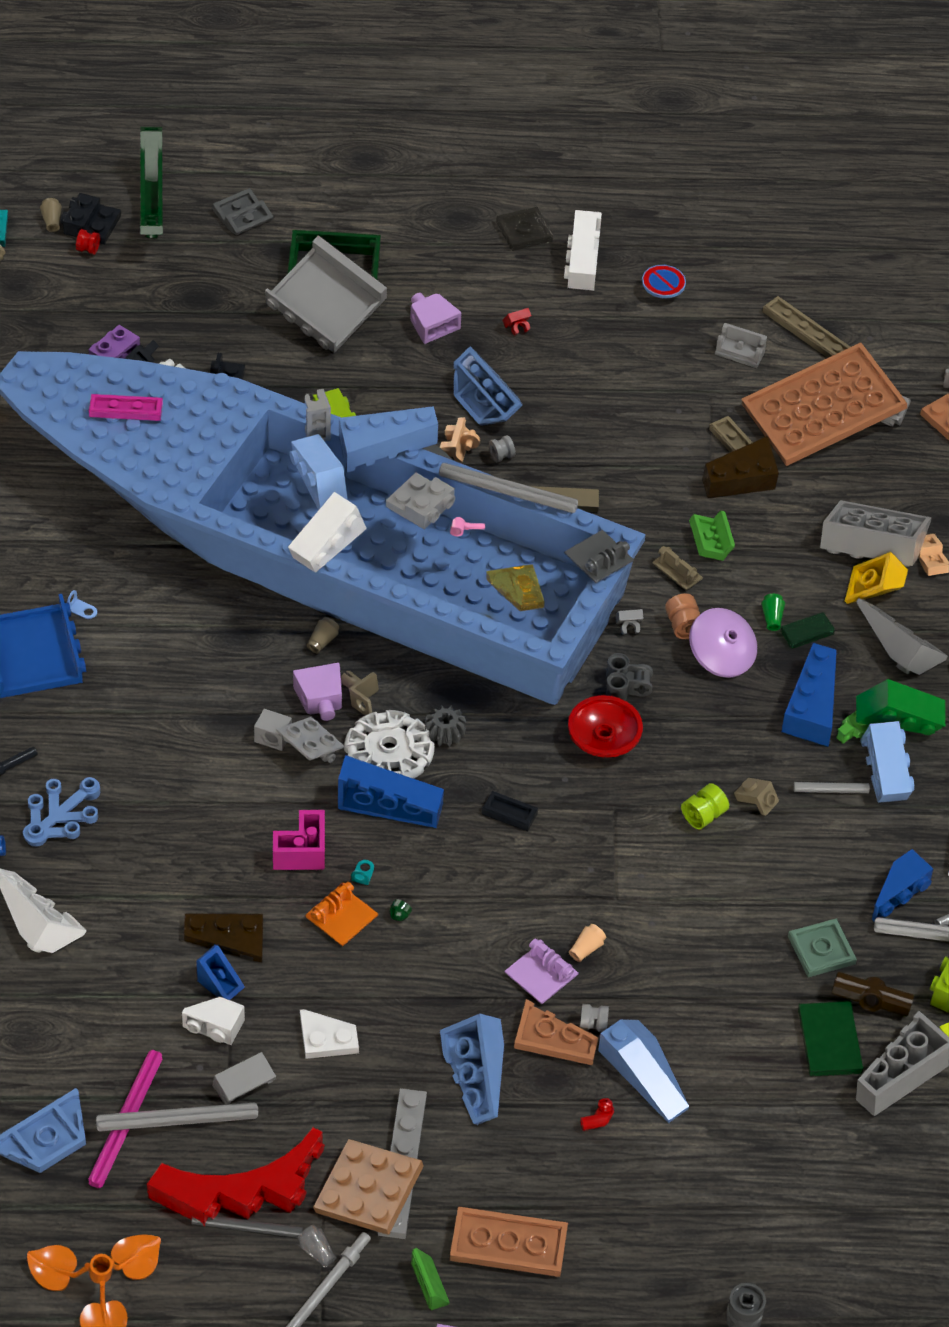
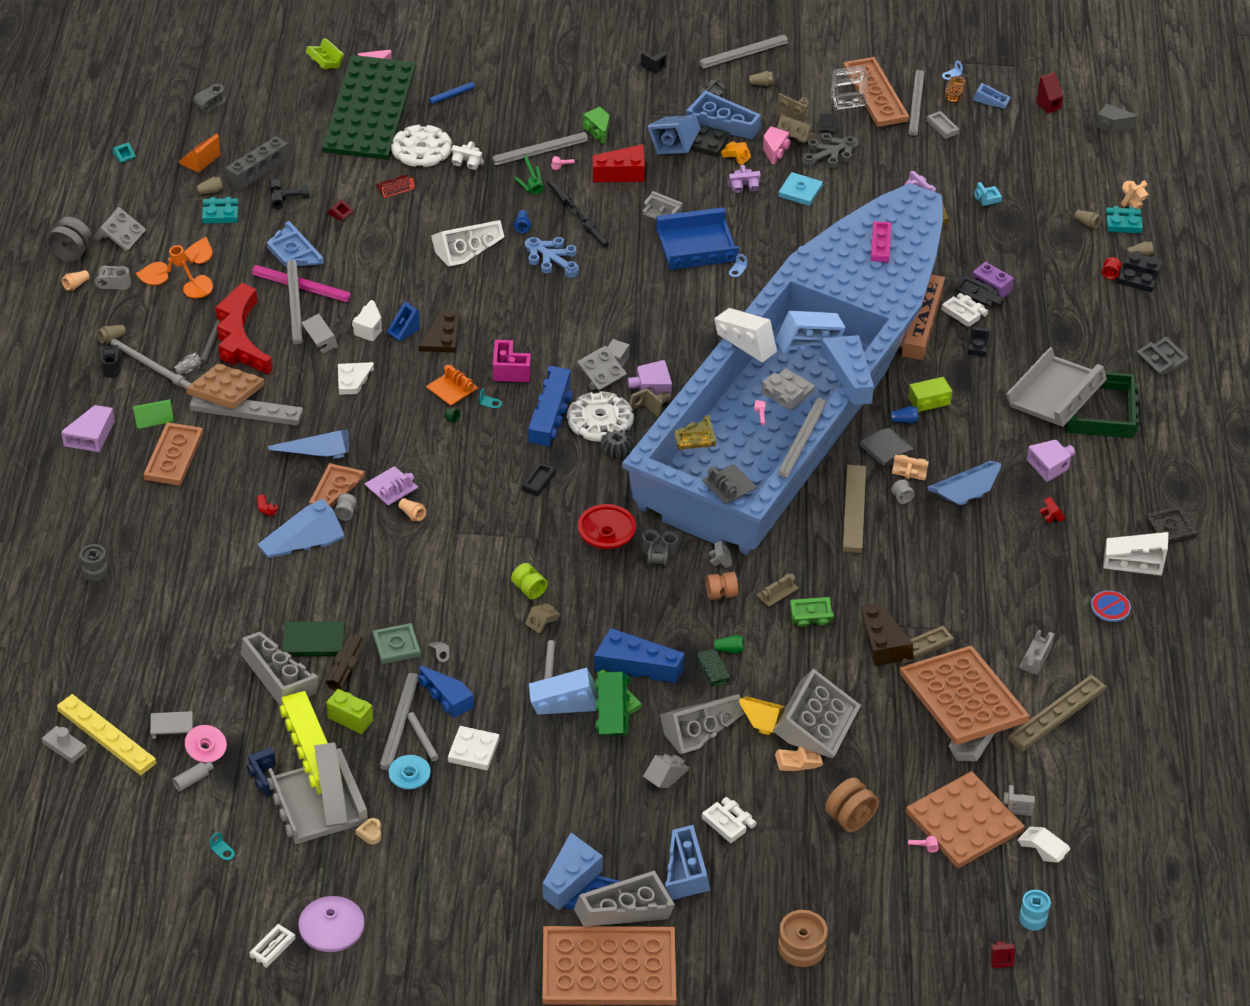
camera: 95 degrees right, 5 degrees down
dark green arch [140,127,163,238] -> none
light grey hinge [305,389,331,442] -> none
lavender dish [689,608,757,678] -> none
none -> light grey piece [429,642,450,662]

